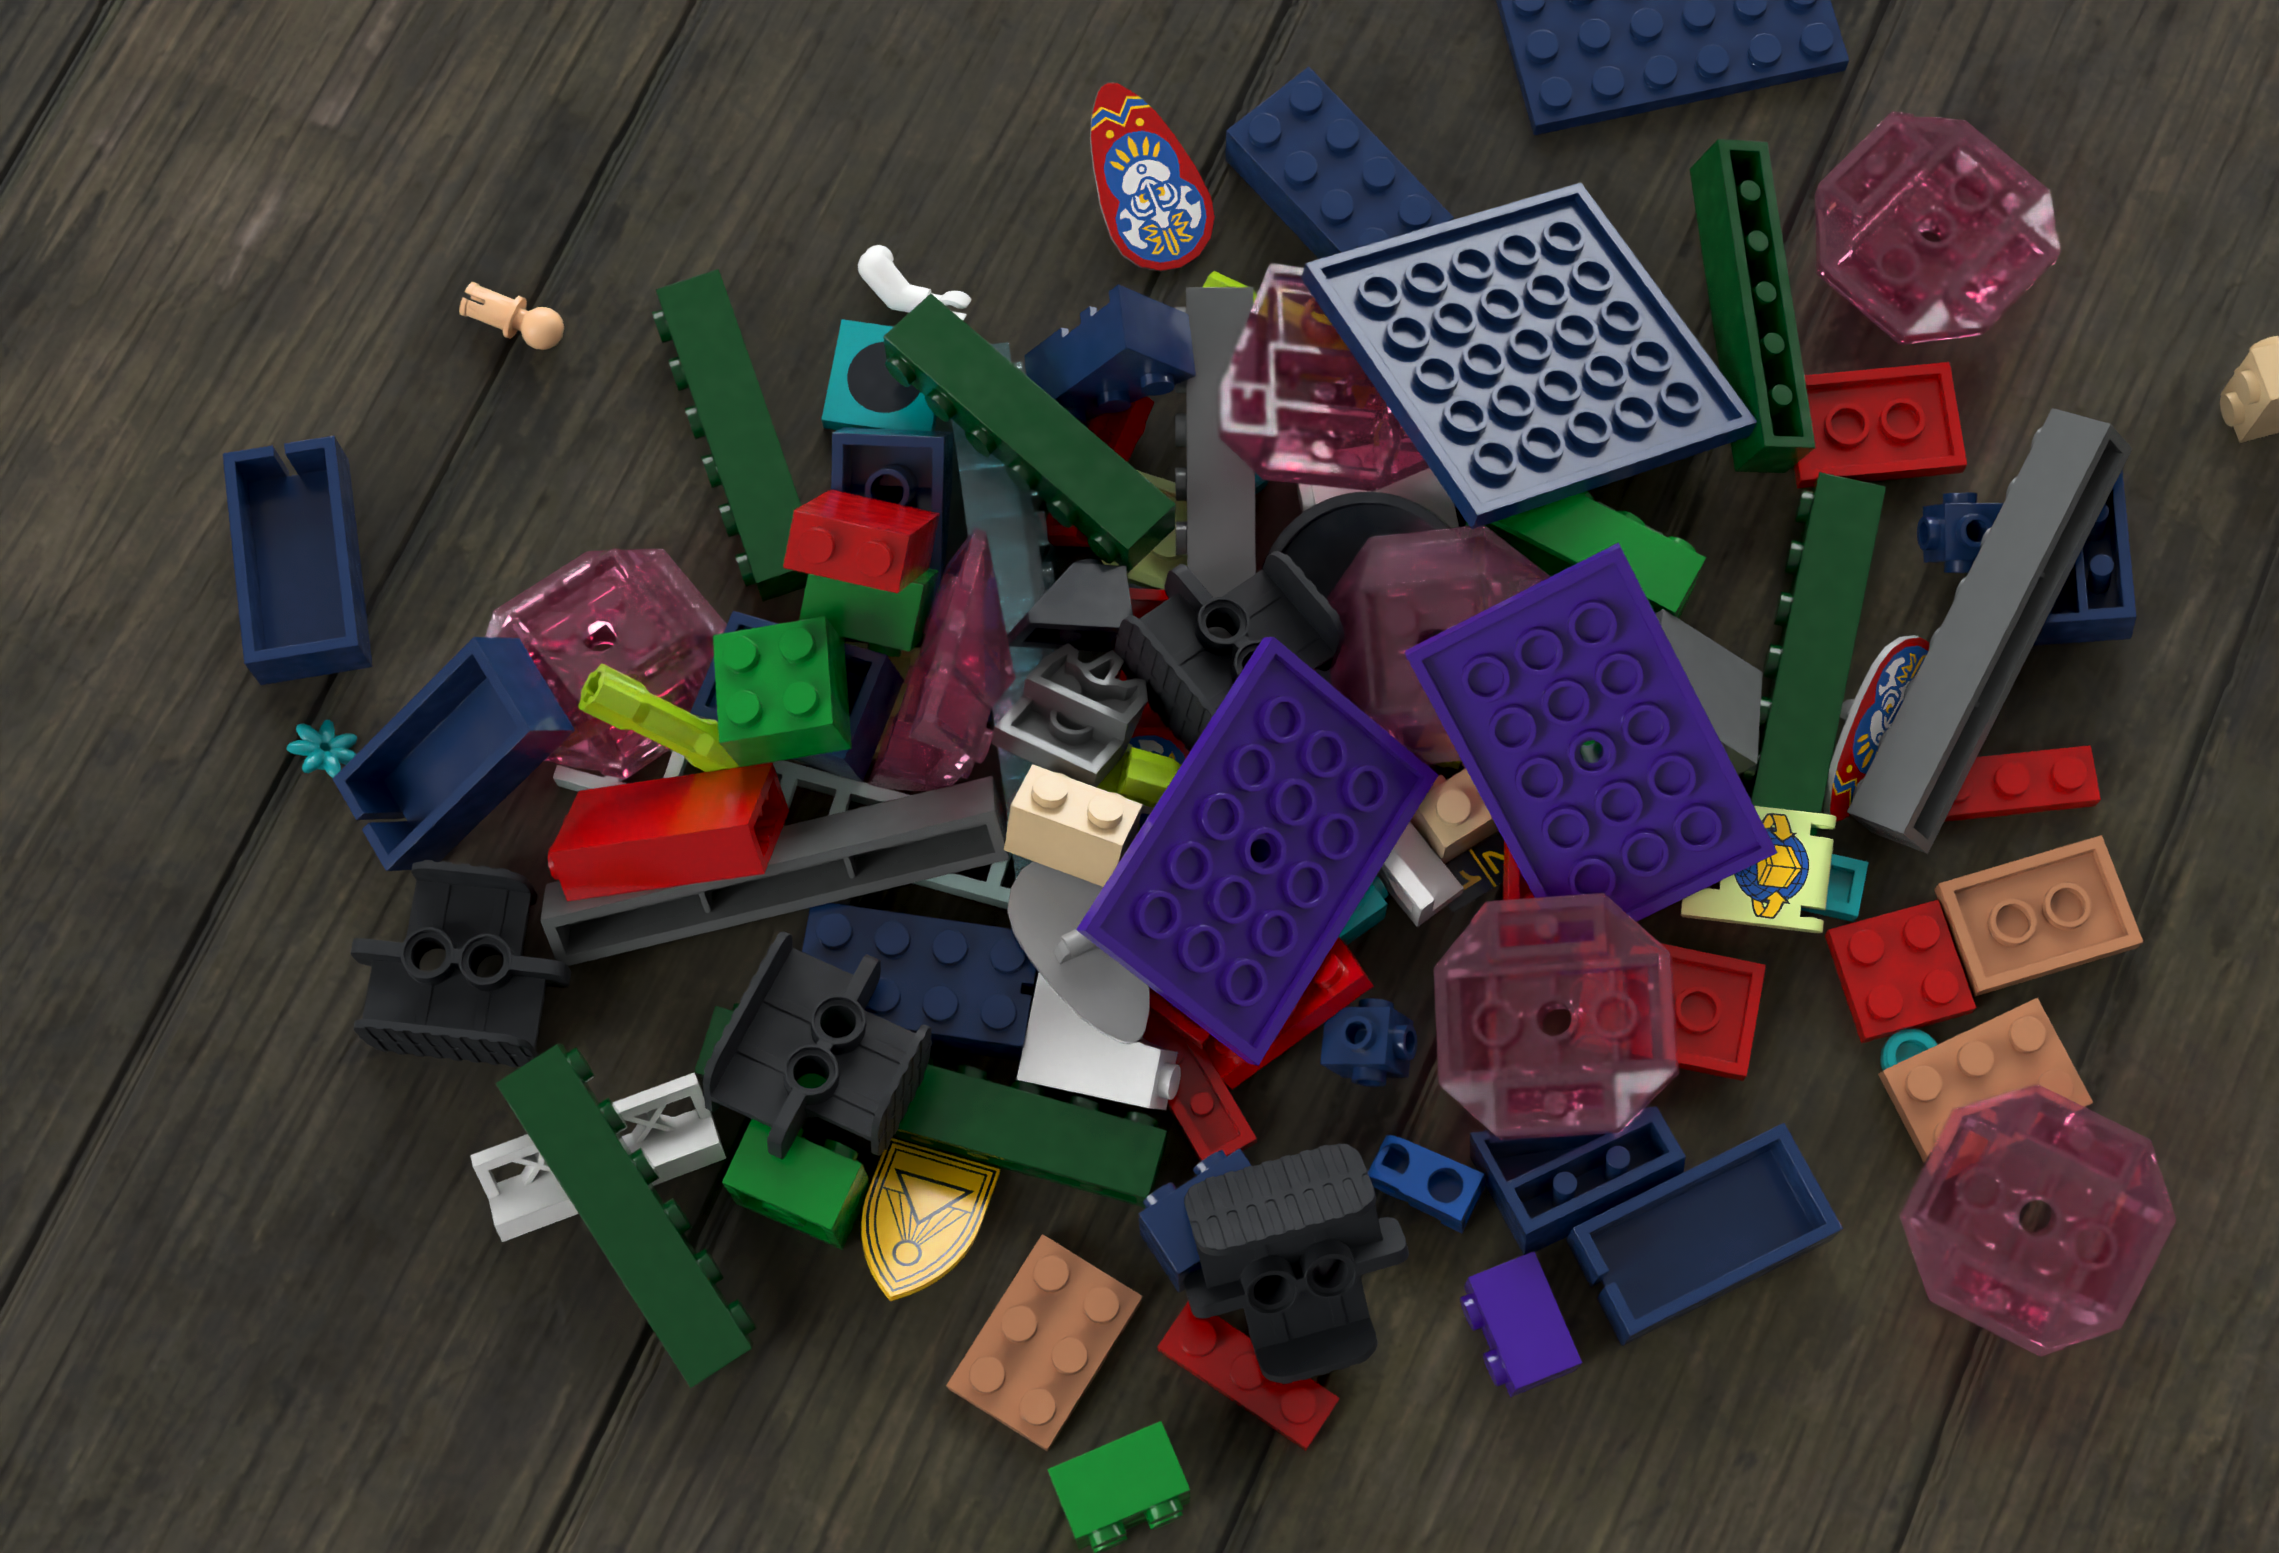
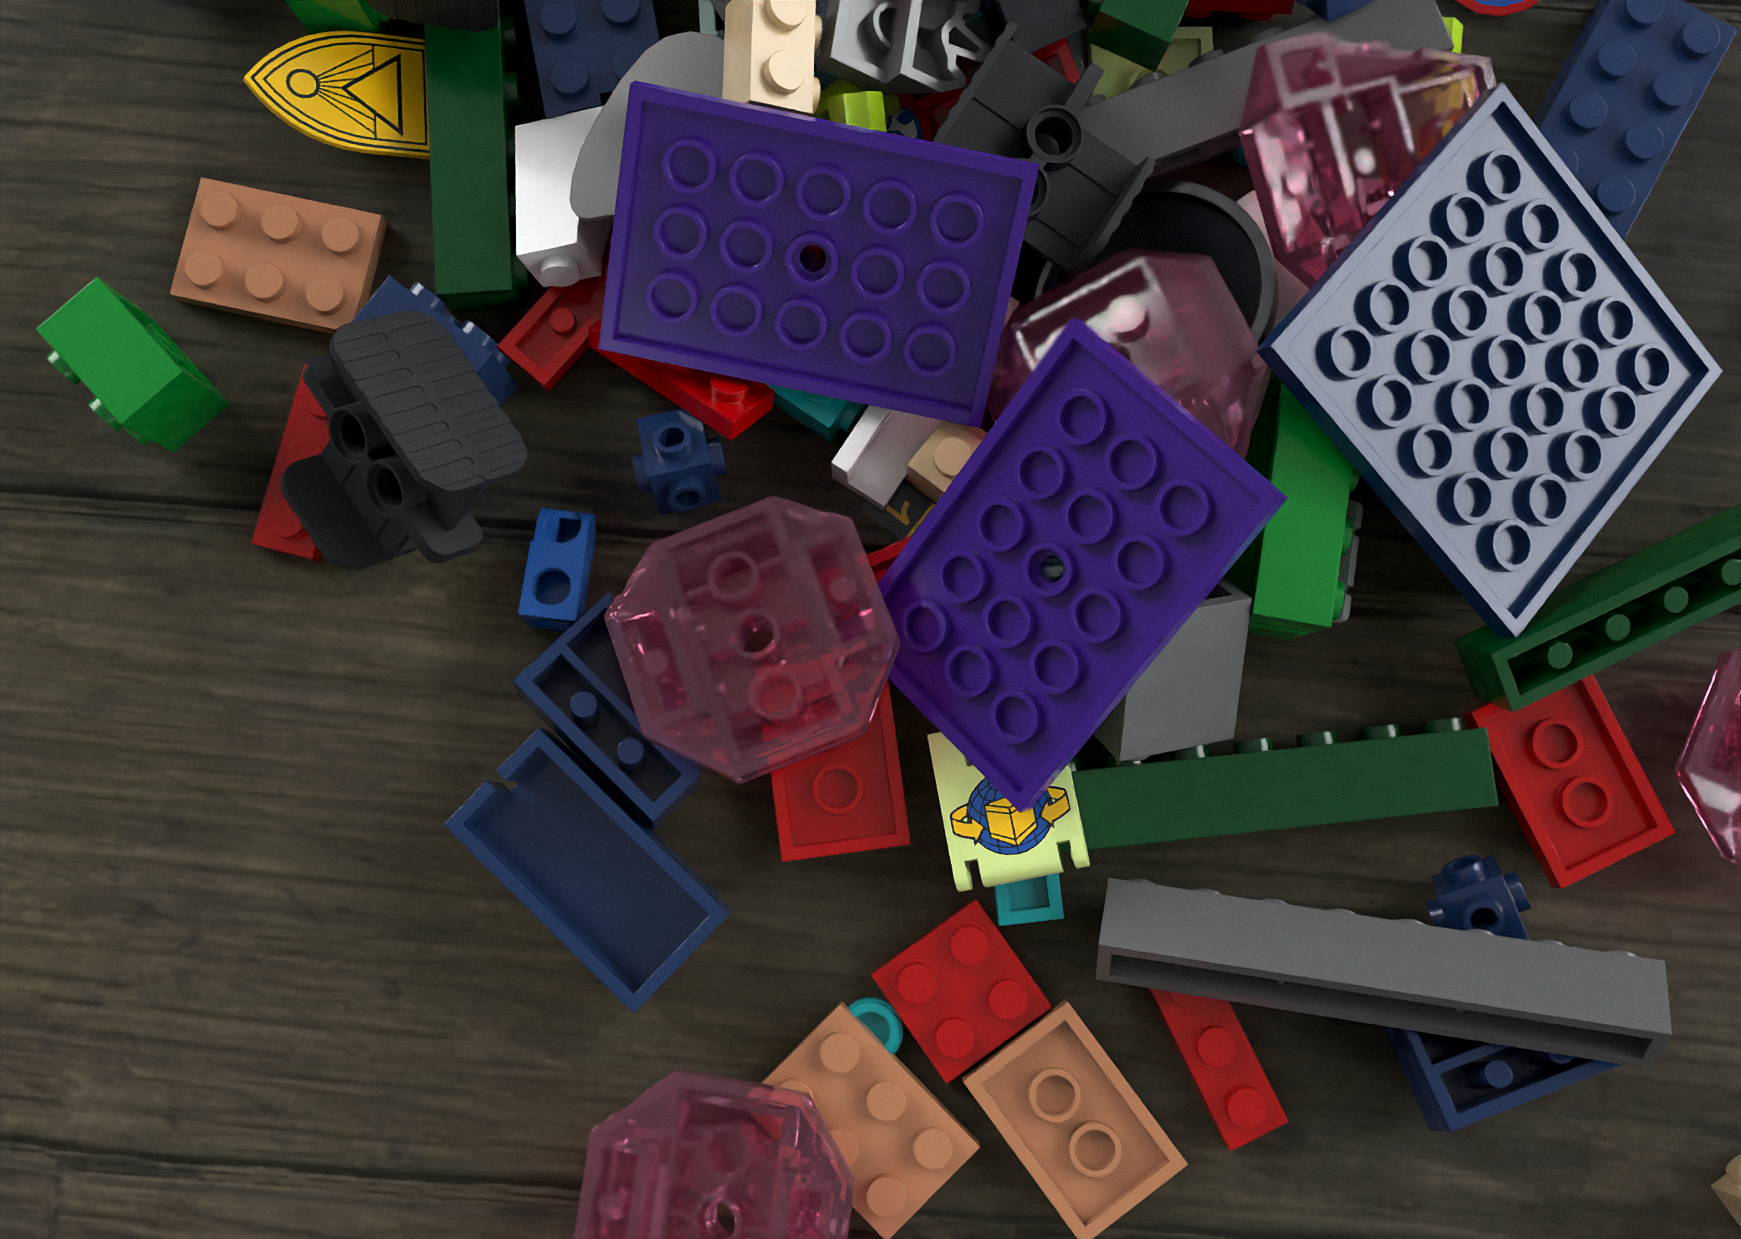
camera: 65 degrees right, 10 degrees up
dark purple brick [1460,1251,1582,1397] -> none
shield [1823,635,1930,821] -> none

